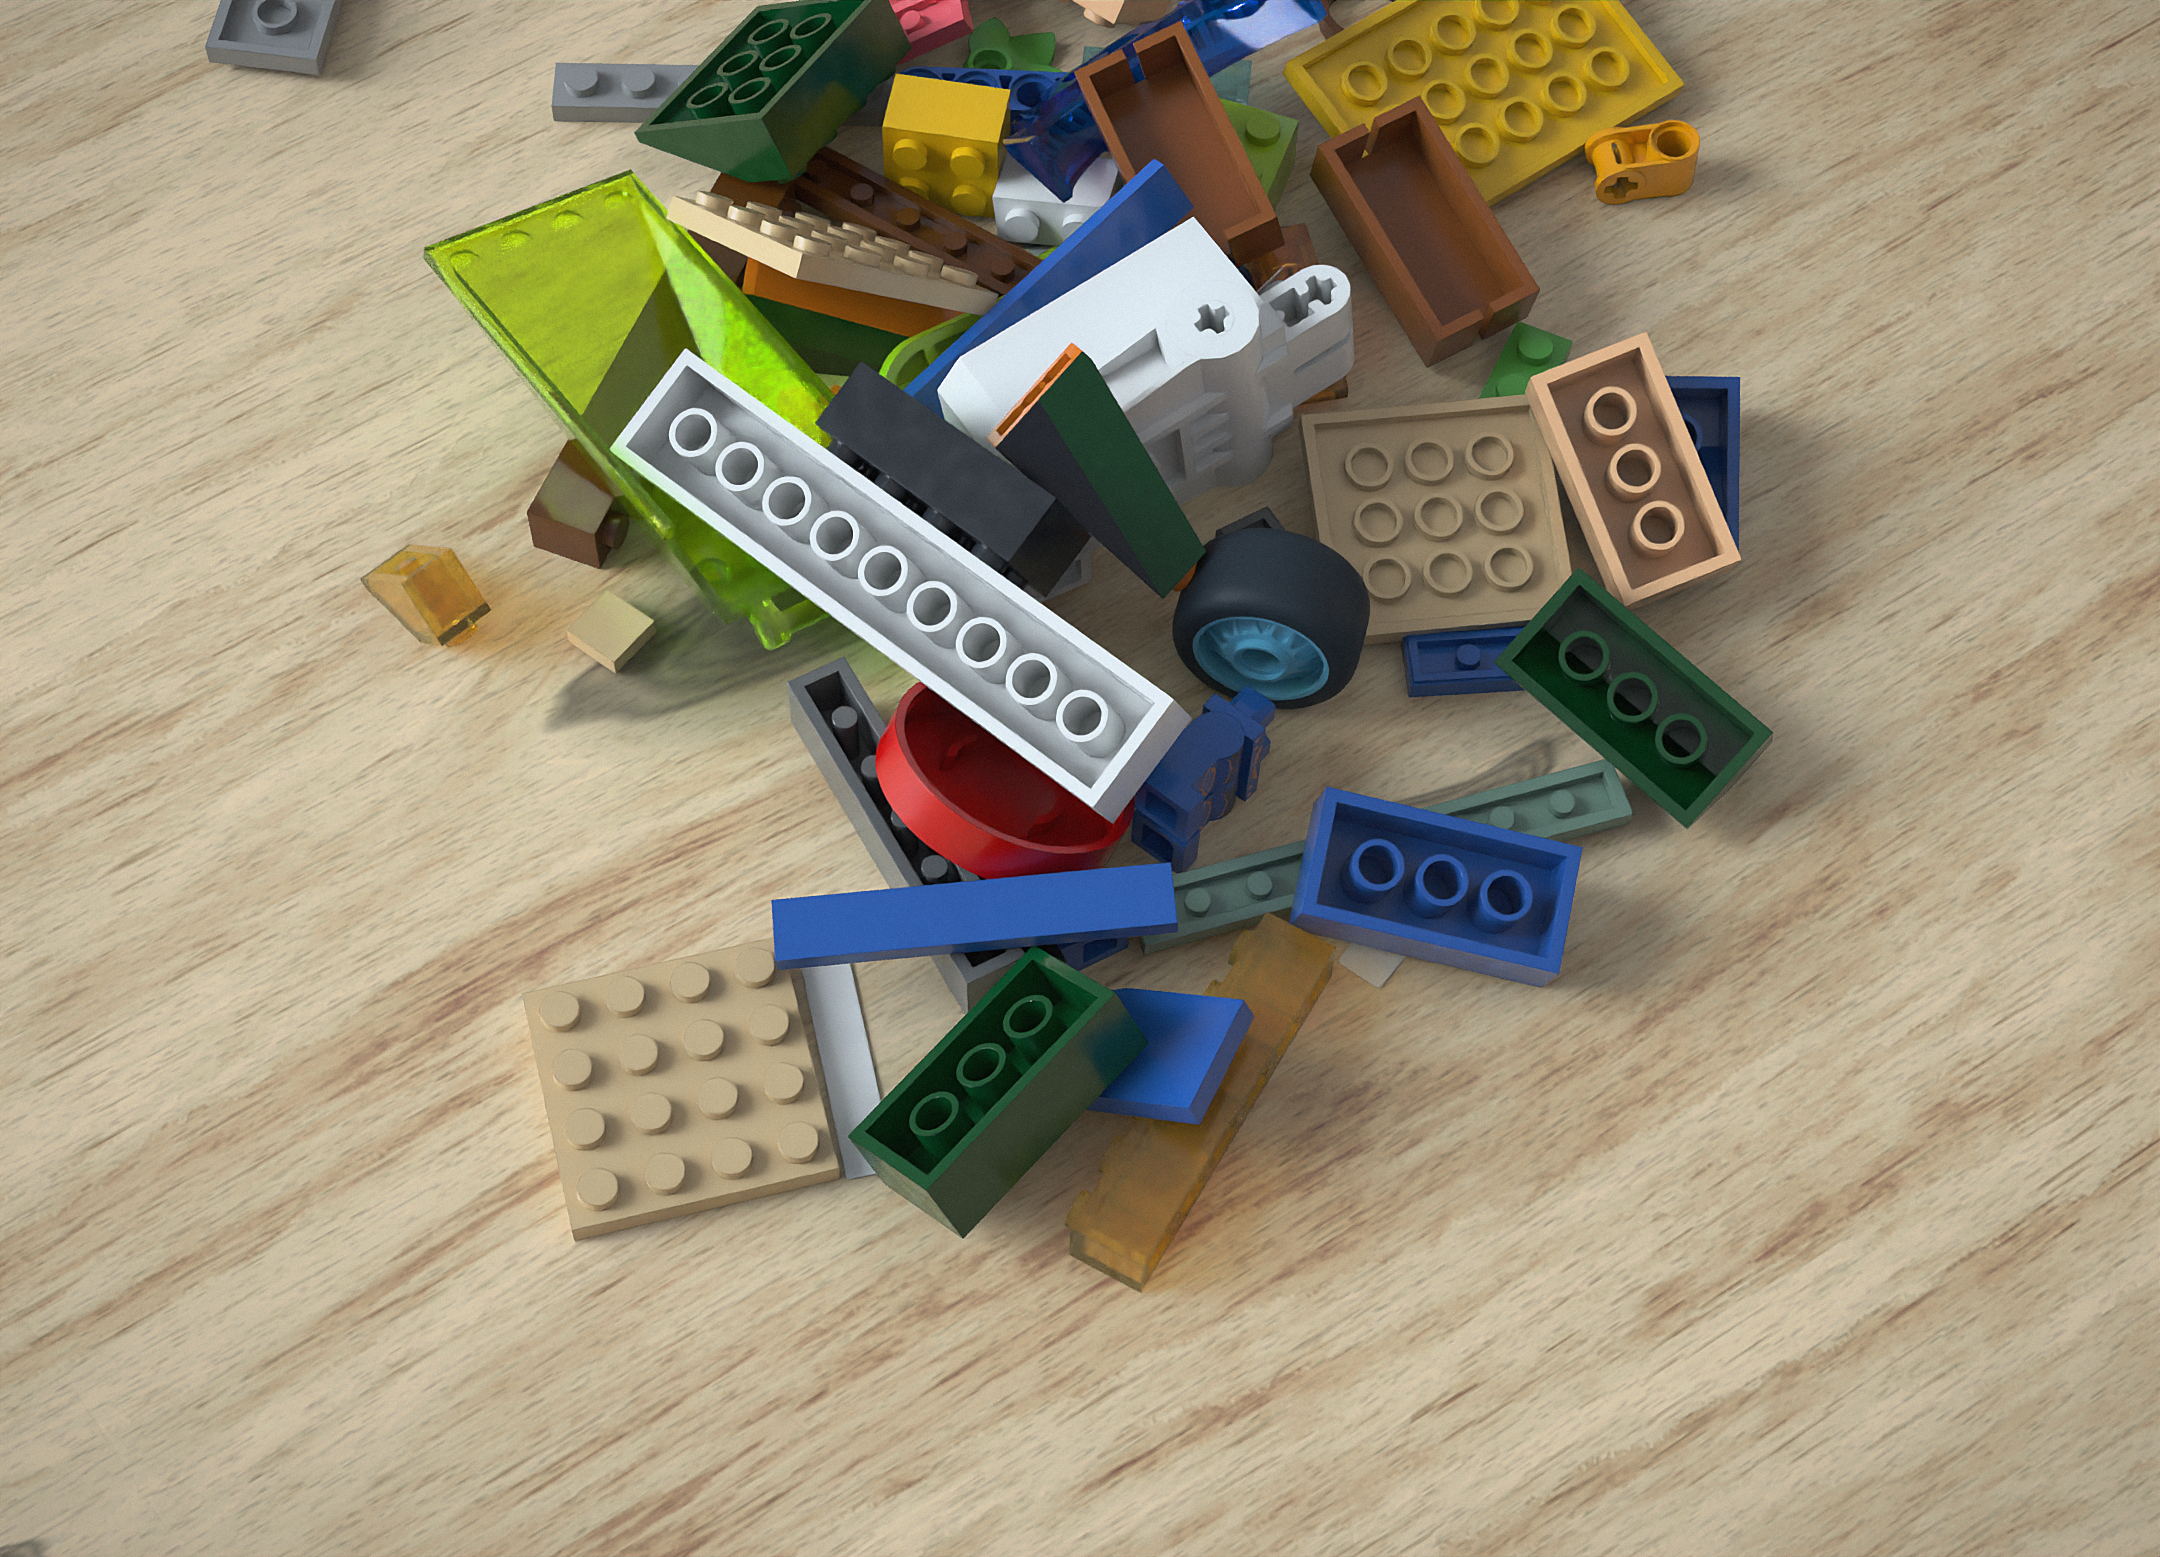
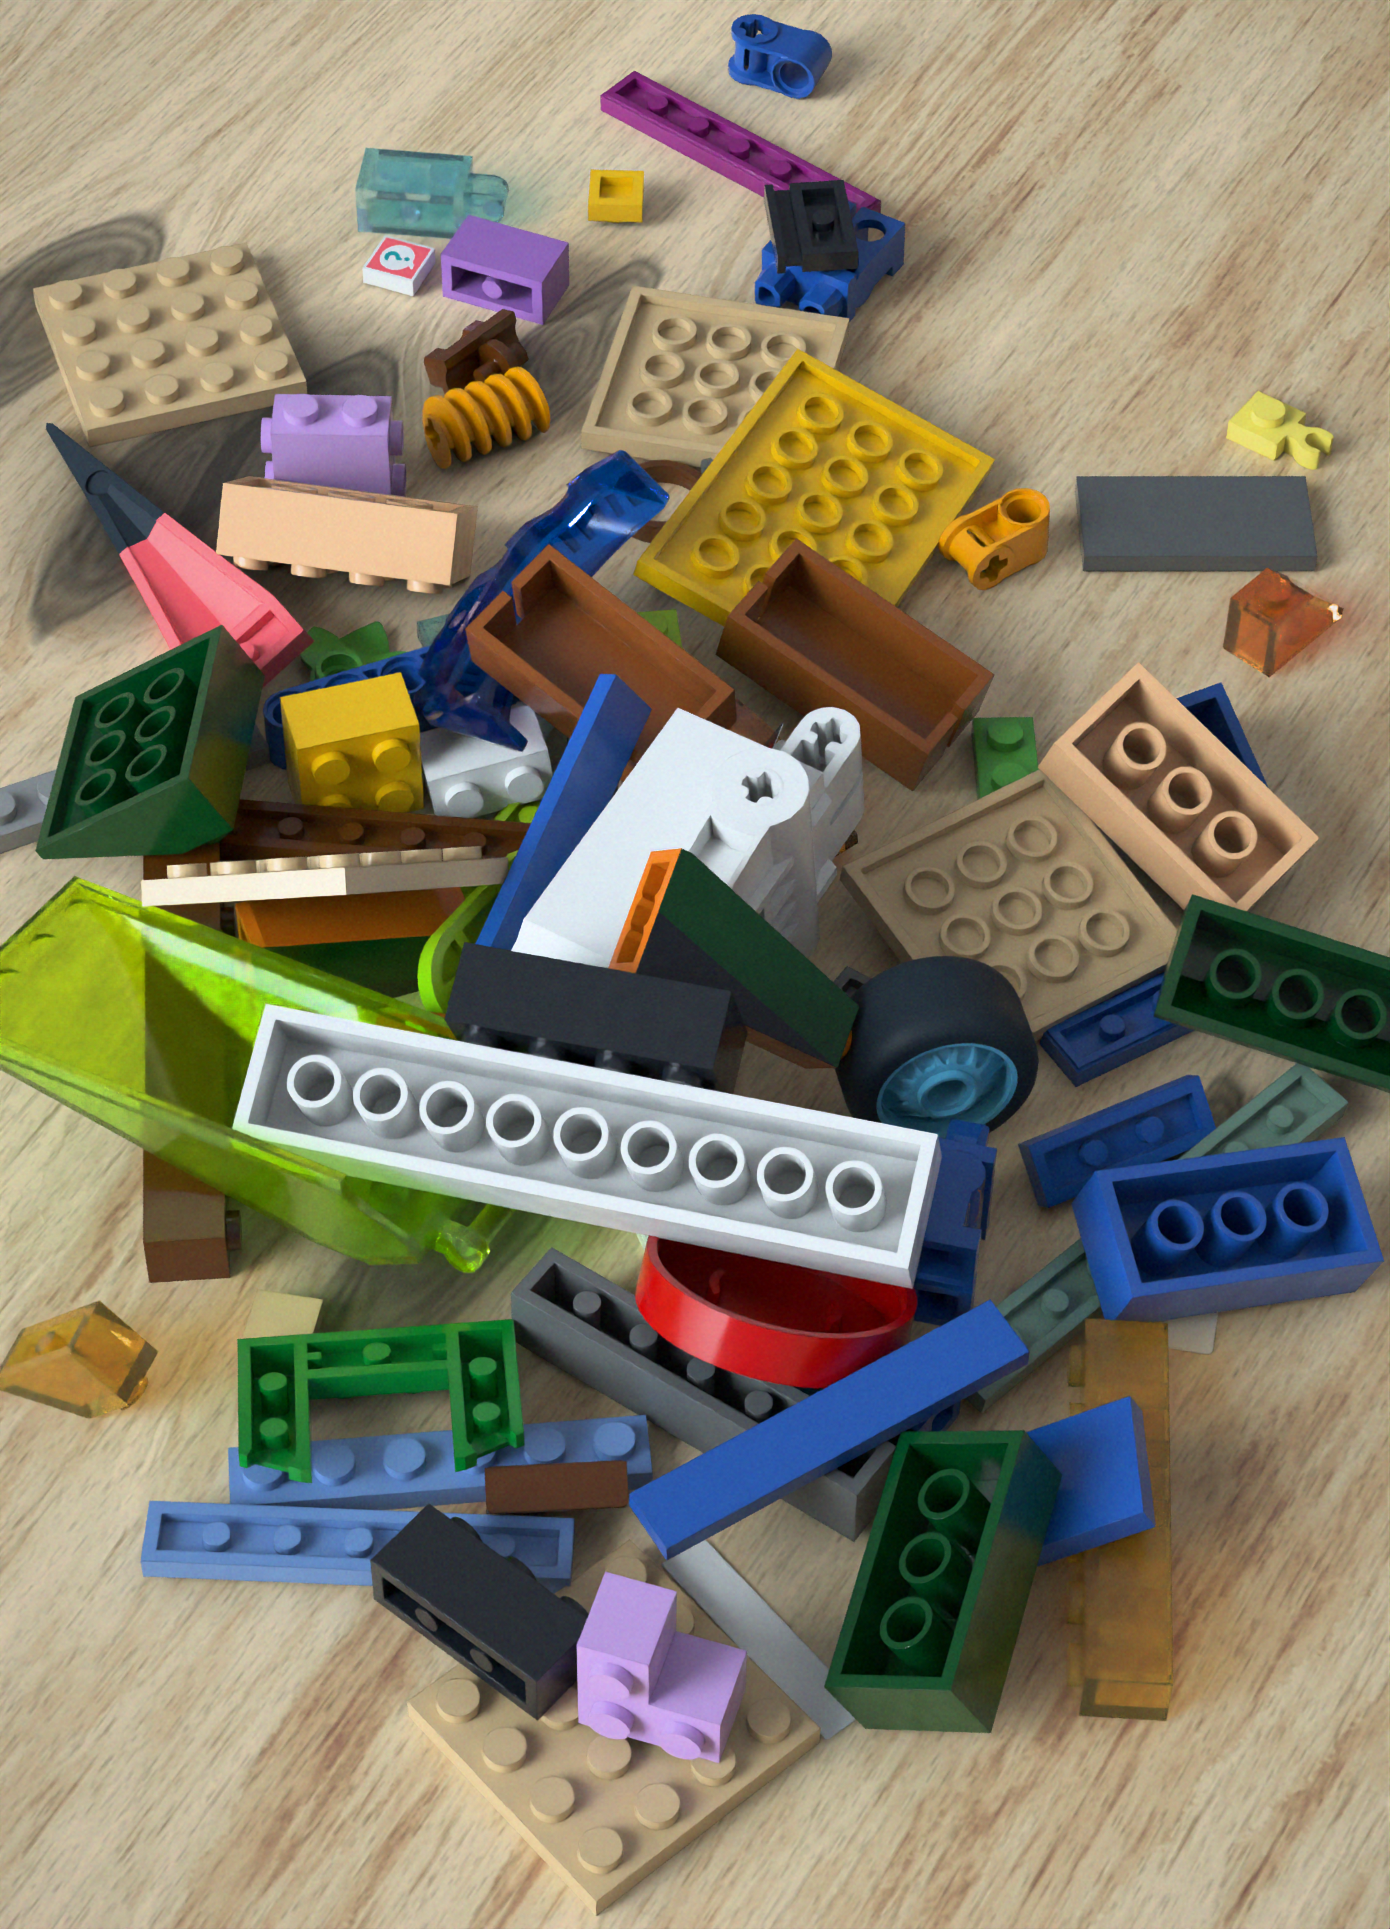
camera: 25 degrees left, 10 degrees down
none -> medium blue plate [140,1501,575,1594]
none -> medium blue plate [228,1415,653,1510]
none -> green wedge [237,1319,525,1483]
none -> black brick [370,1504,589,1721]
none -> reddish brown slope [485,1460,629,1514]
none -> lavender brick [577,1572,747,1763]
none -> blue plate [1018,1075,1216,1208]
none -> dark grey tile [1075,476,1318,571]
none -> clear orange slope [1223,567,1344,678]
none -> light yellow plate [1226,391,1334,470]

